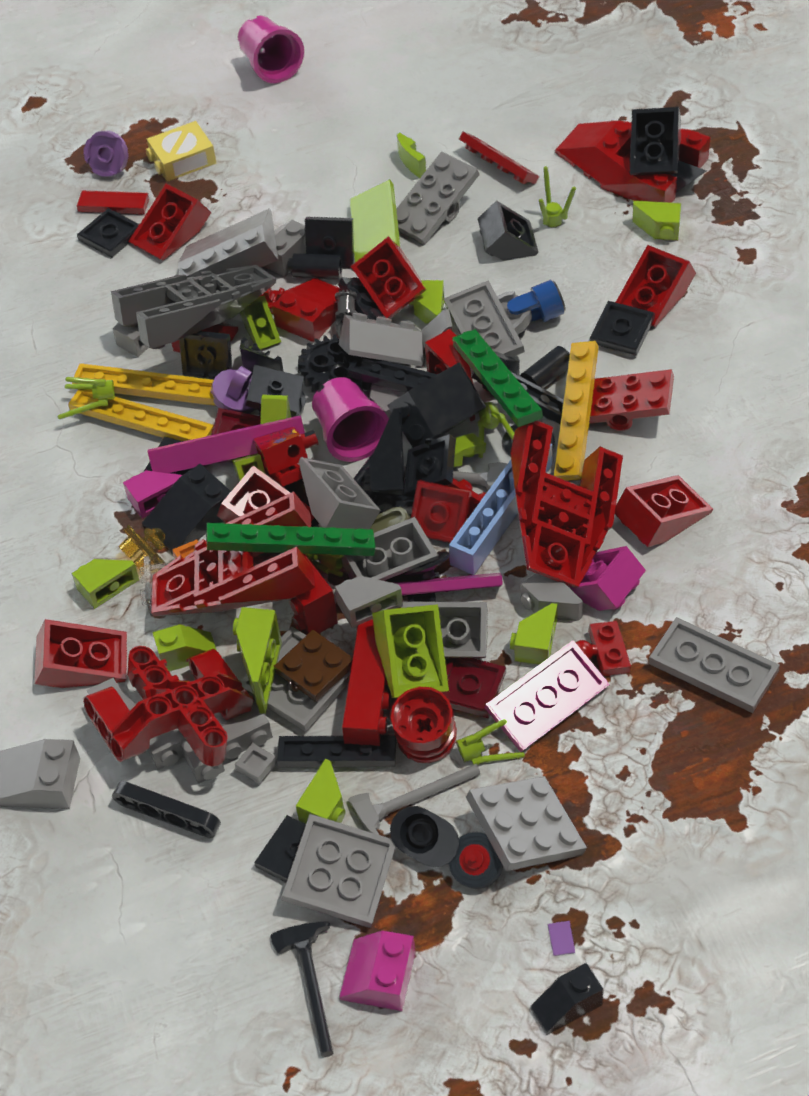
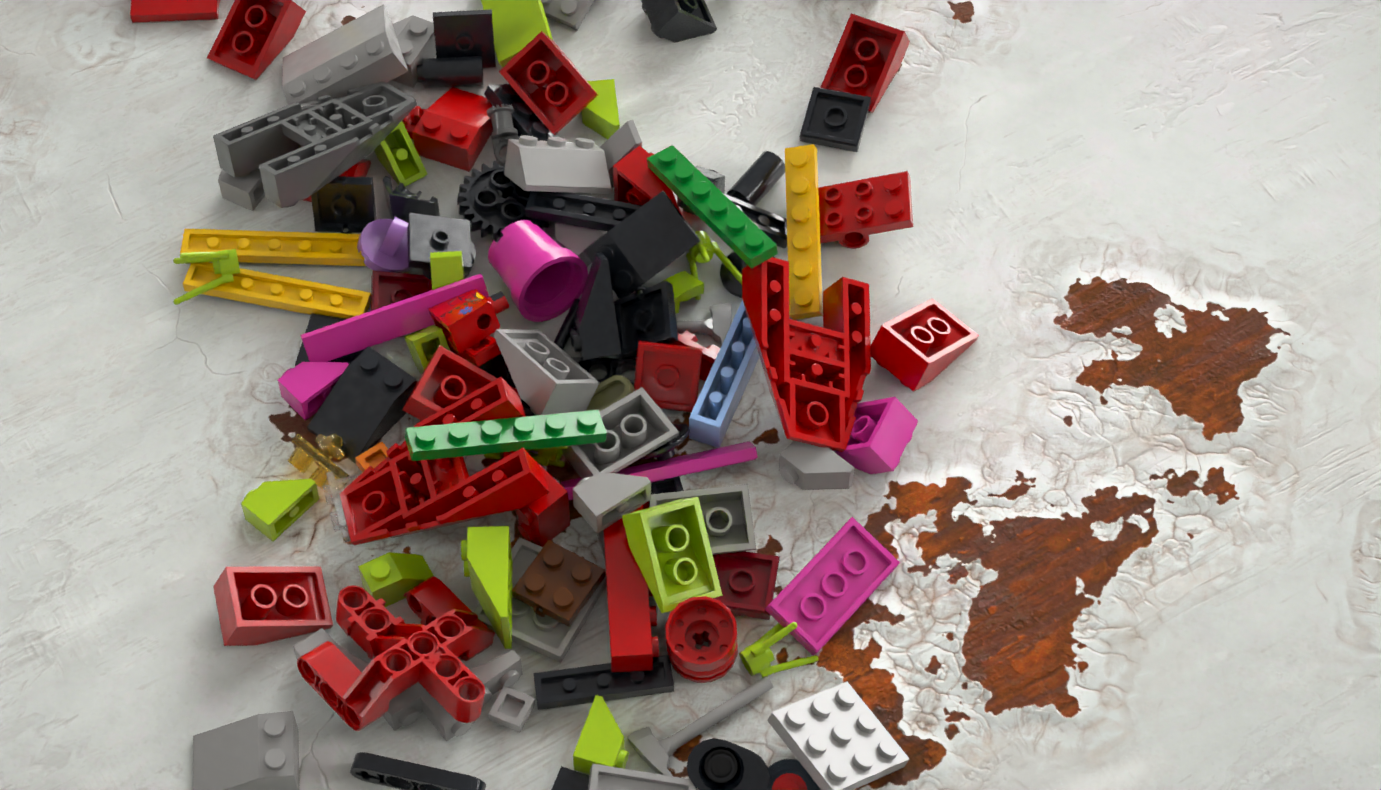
camera: 15 degrees left, 5 degrees up
black tile [77,208,139,258] -> none
light grey plate [443,280,566,357] -> none
lime slope [510,603,557,665] -> none
red plate [575,621,631,676] -> none
light grey plate [649,617,780,713] -> none

